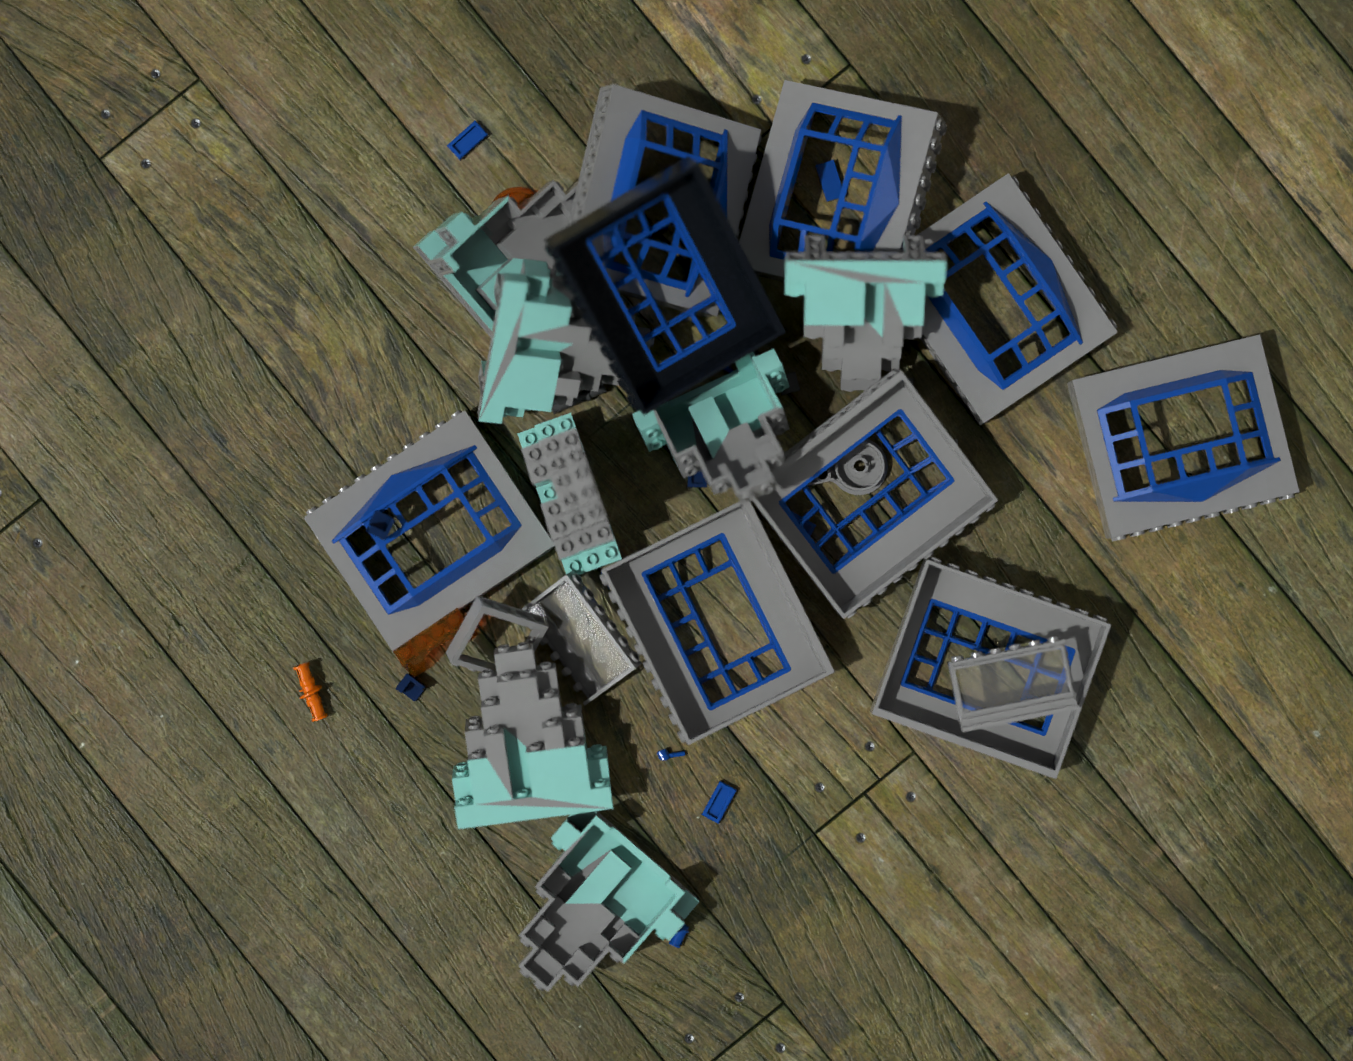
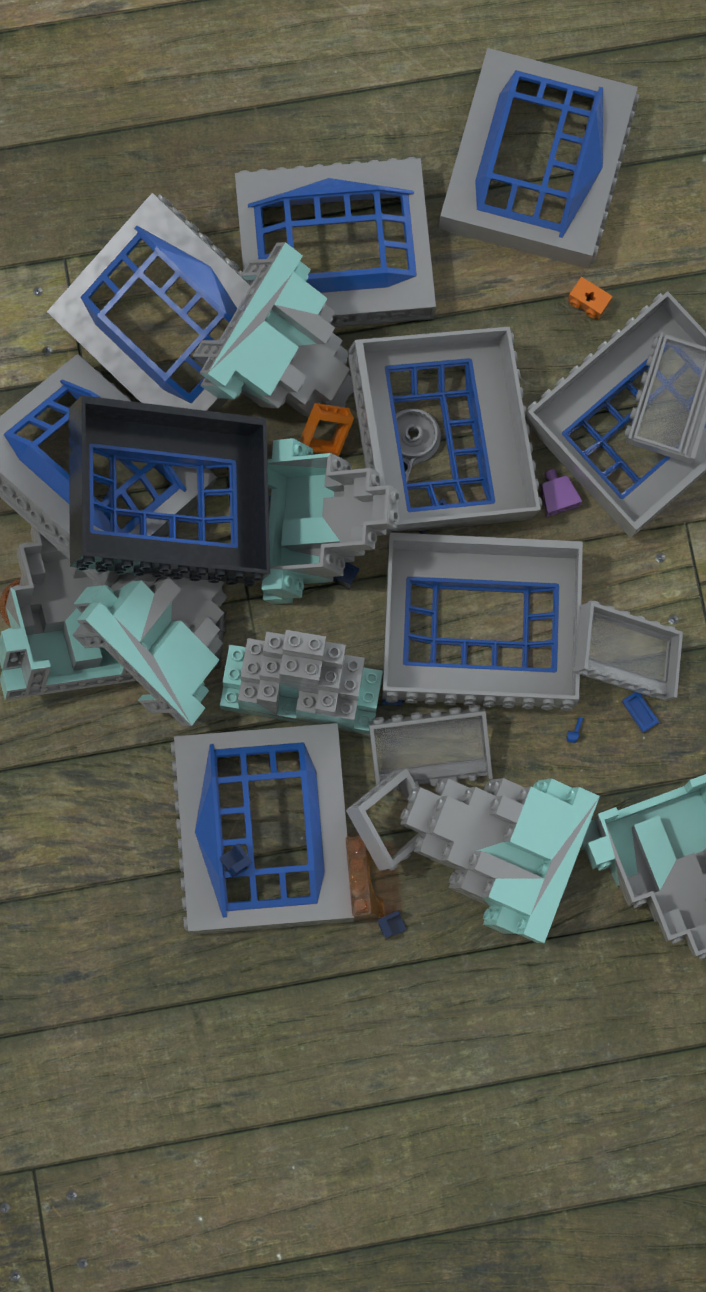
camera: 65 degrees left, 10 degrees down
orange piece [293,662,328,722] -> none
blue tile [815,160,842,202] -> none
none -> orange window [300,403,354,456]
none -> medium lavender torso [541,469,582,518]
none -> orange brick [568,277,613,320]
none -> window [573,601,683,701]

